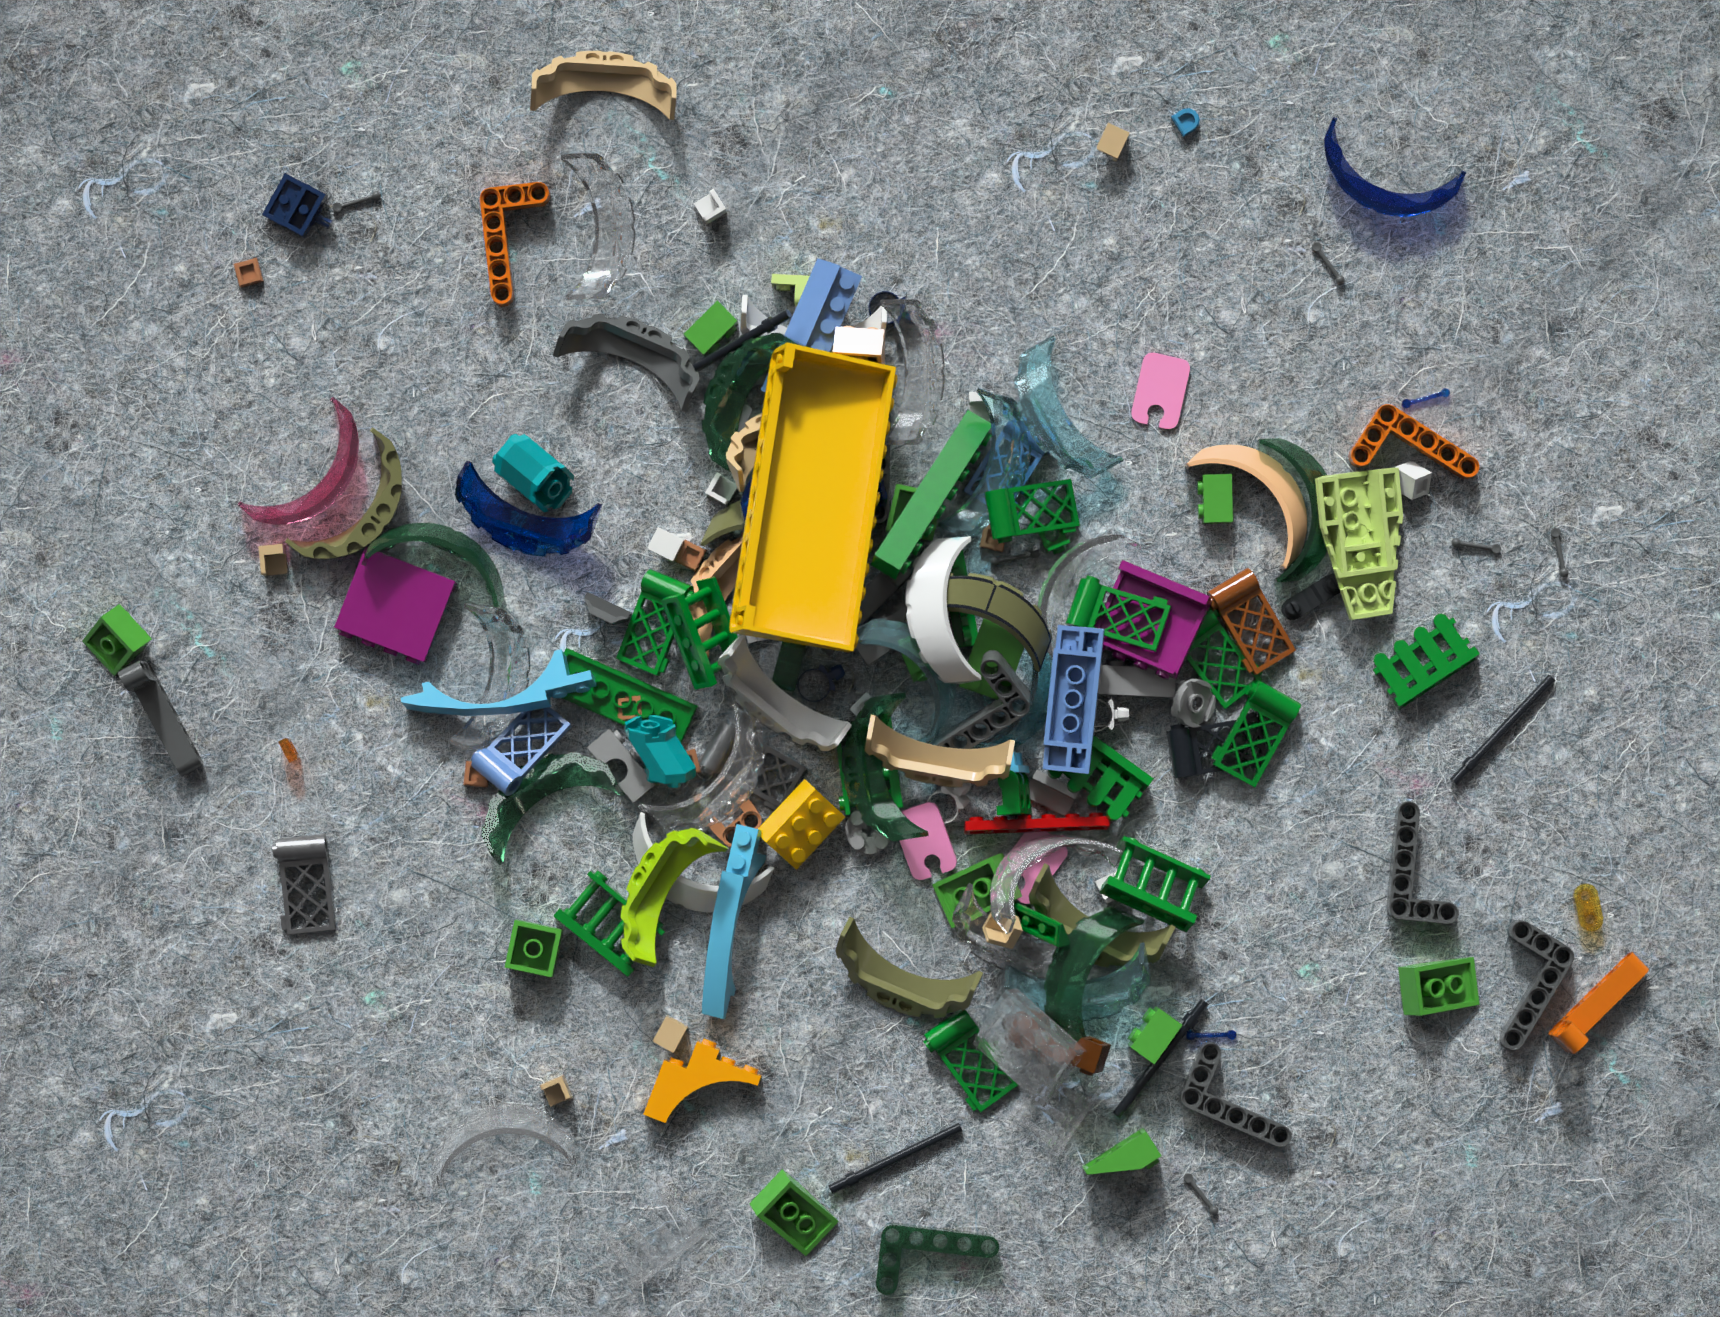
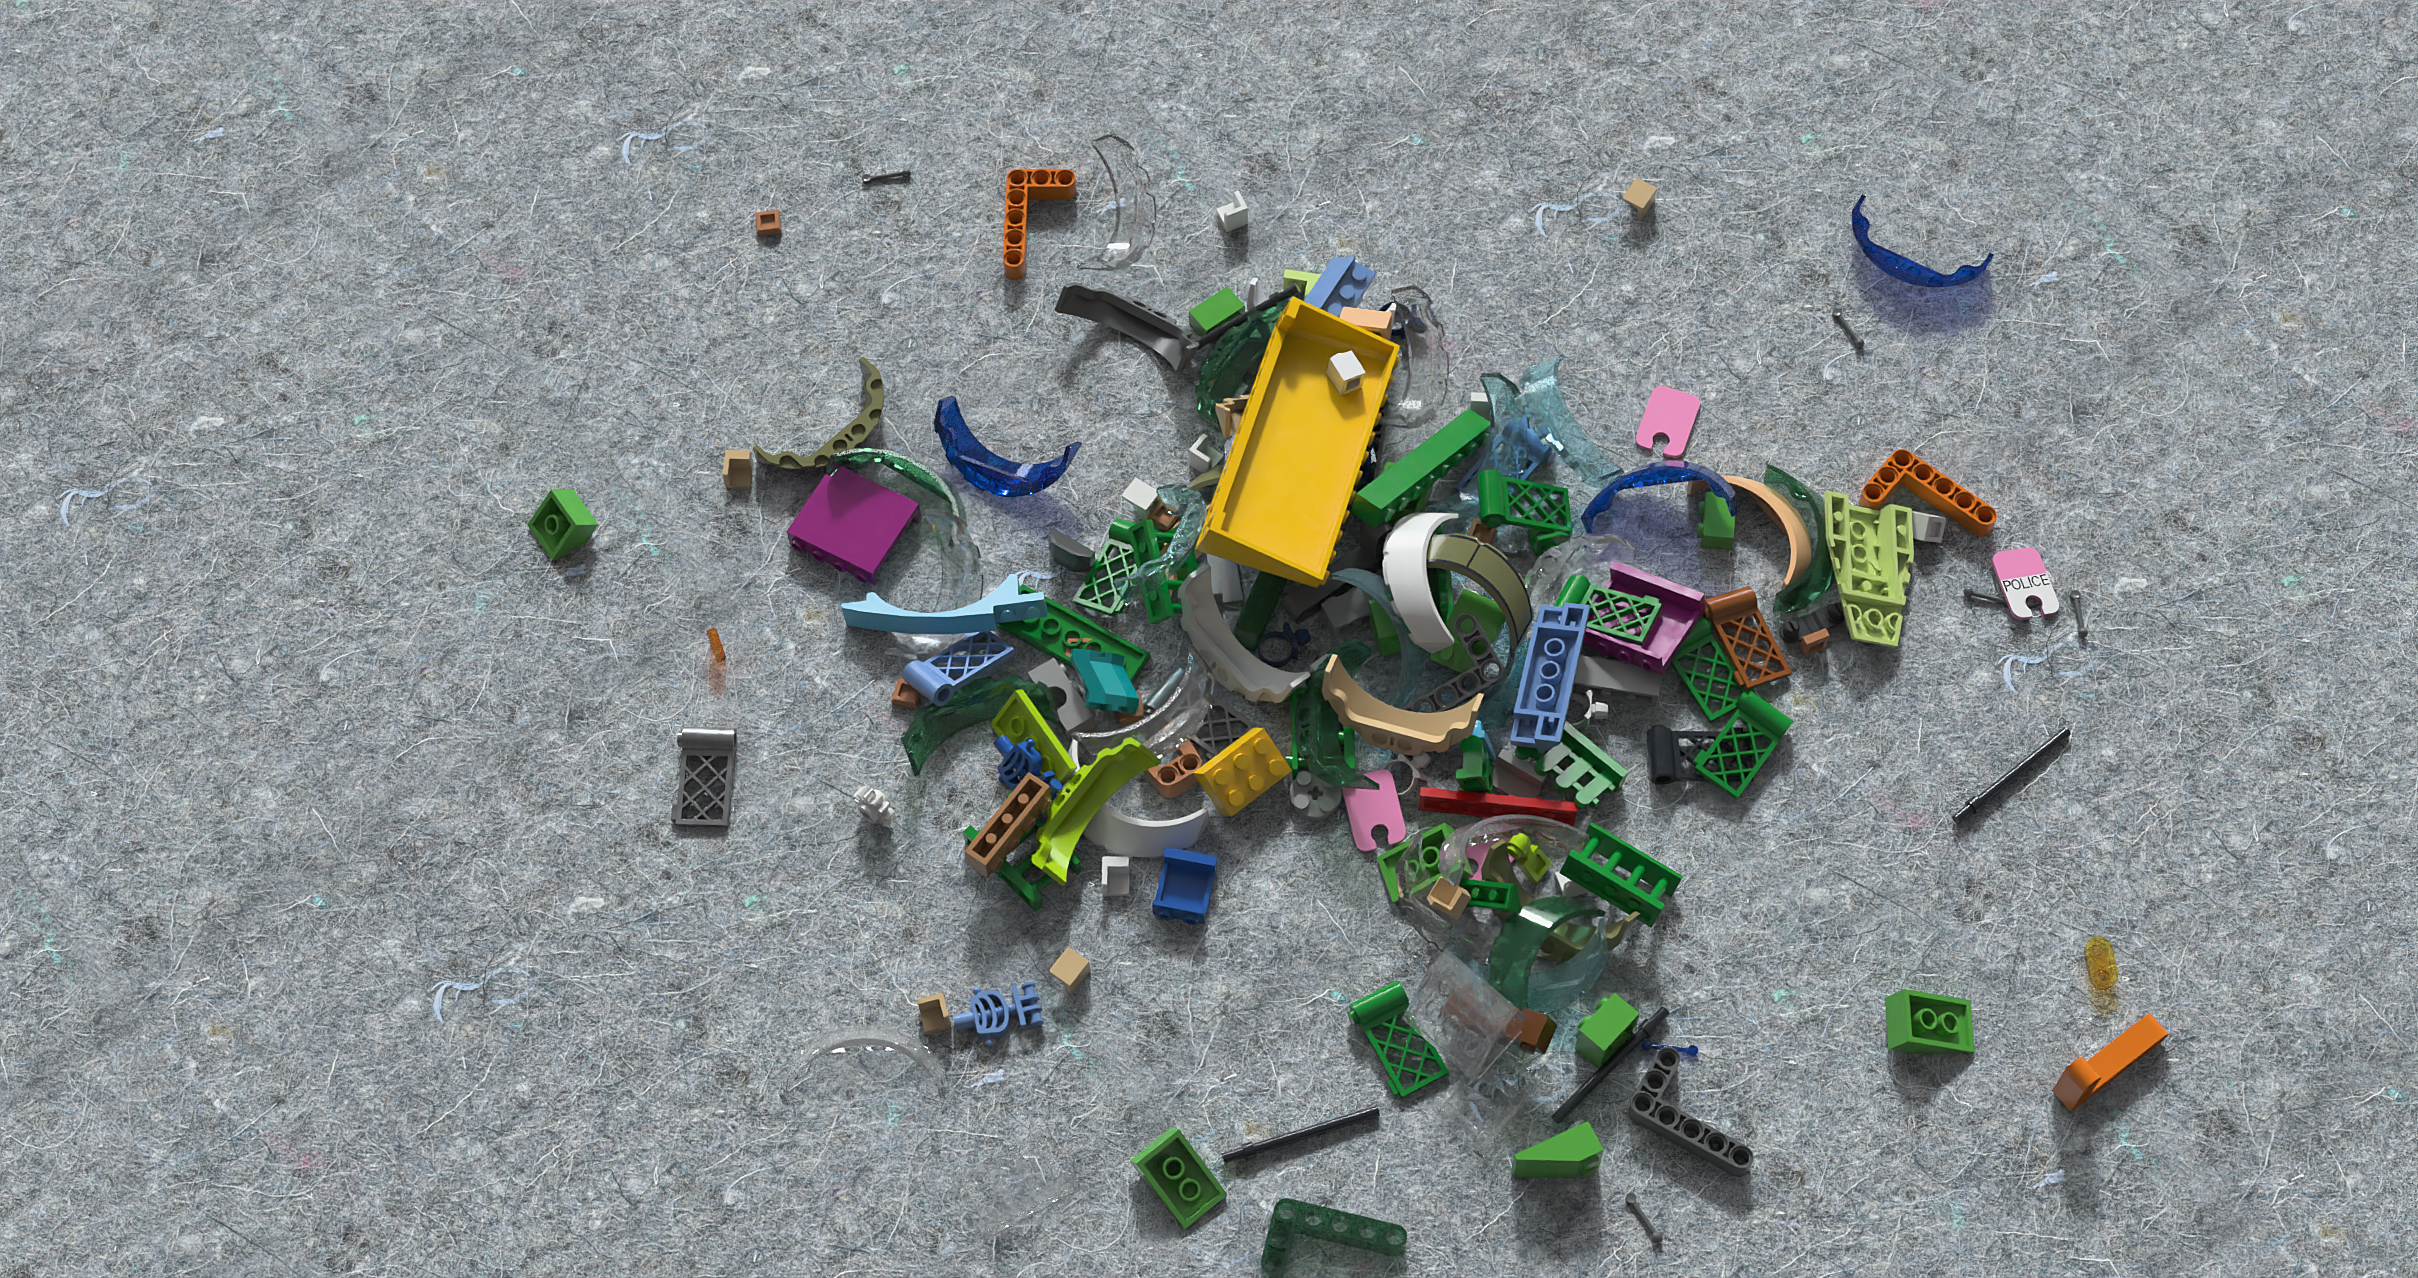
camera: 10 degrees right, 25 degrees down
dark grey beam [118,660,204,777] -> none
clear pink windscreen [237,397,359,525] -> none
dark blue plate [262,173,333,238] -> none
teal brick [492,434,574,512] -> none
bright green brick [505,919,564,977] -> none
tan windscreen [530,51,676,120] -> none
light orange arch [643,1038,762,1123] -> none
medium azure slope [702,824,767,1019] -> none
olive windscreen [835,917,983,1018] -> none
dark azure tile [1171,108,1200,138] -> none
light grey plate [1171,679,1216,728] -> none
green fence [1373,614,1480,710] -> none
dark grey beam [1386,801,1459,924] -> none
clear blue hinge [1401,388,1450,409] -> none
dark grey beam [1499,920,1574,1050] -> none
none -> white gear [853,786,896,827]
none -> medium blue torso [953,982,1044,1047]
none -> medium nougat brick [964,772,1052,878]
none -> lime plate [990,689,1078,794]
none -> blue torso [993,735,1063,816]
none -> white panel [1102,857,1130,896]
none -> clear light blue windscreen [1113,483,1207,605]
none -> blue panel [1152,847,1218,925]
none -> white brick [1326,351,1366,395]
none -> lime plate [1506,833,1552,883]
none -> clear blue windscreen [1581,461,1737,534]
none -> nougat tile [1799,628,1830,656]
none -> piece [1991,548,2059,620]

